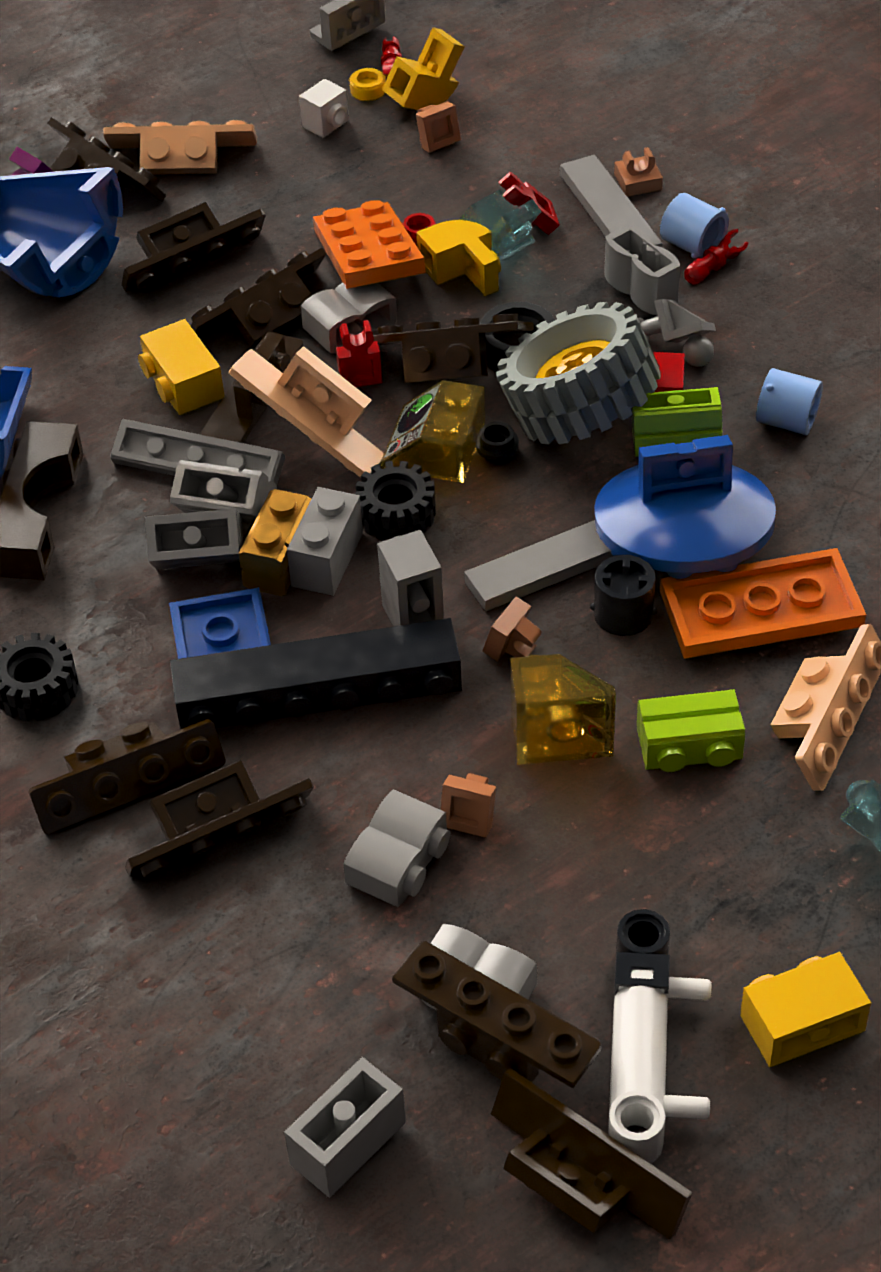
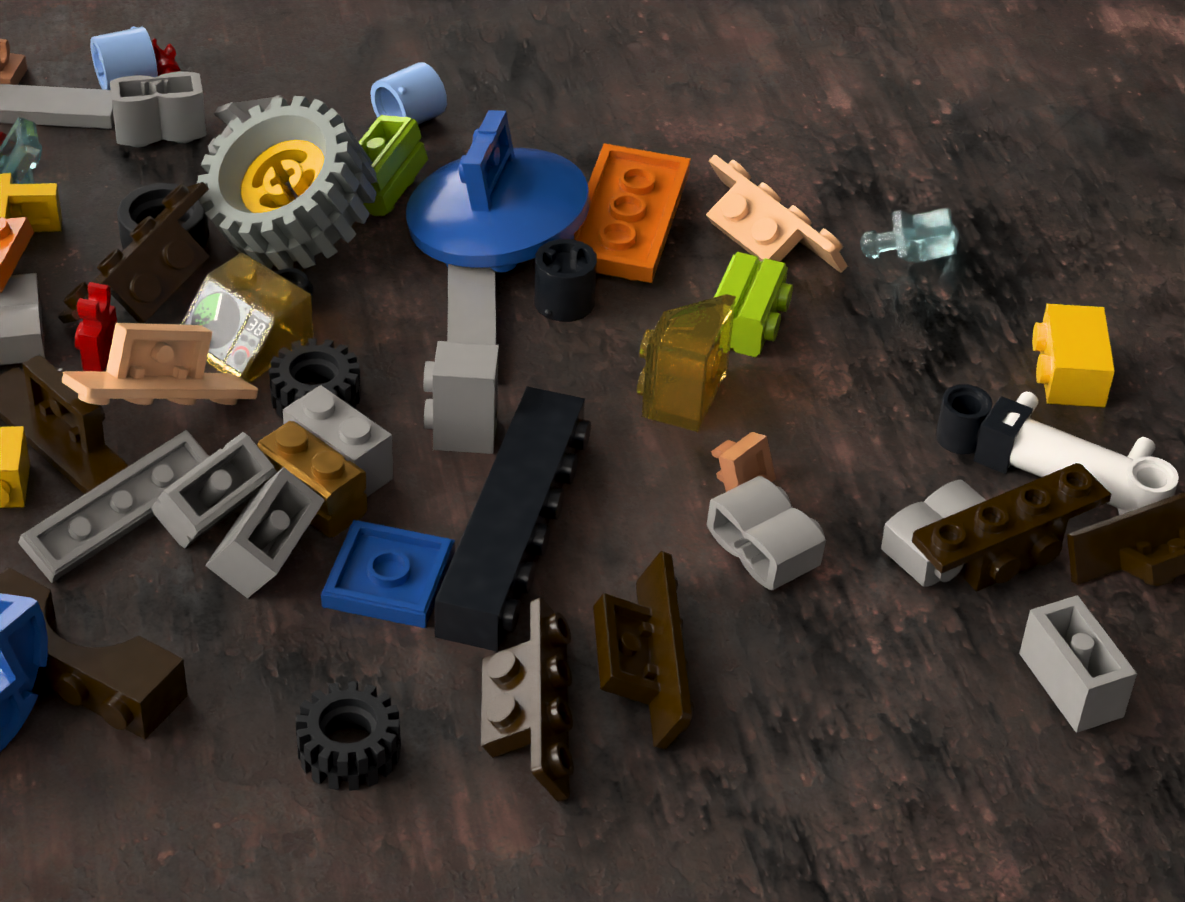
camera: 70 degrees left, 5 degrees down
nougat tile [482,596,542,661] -> none

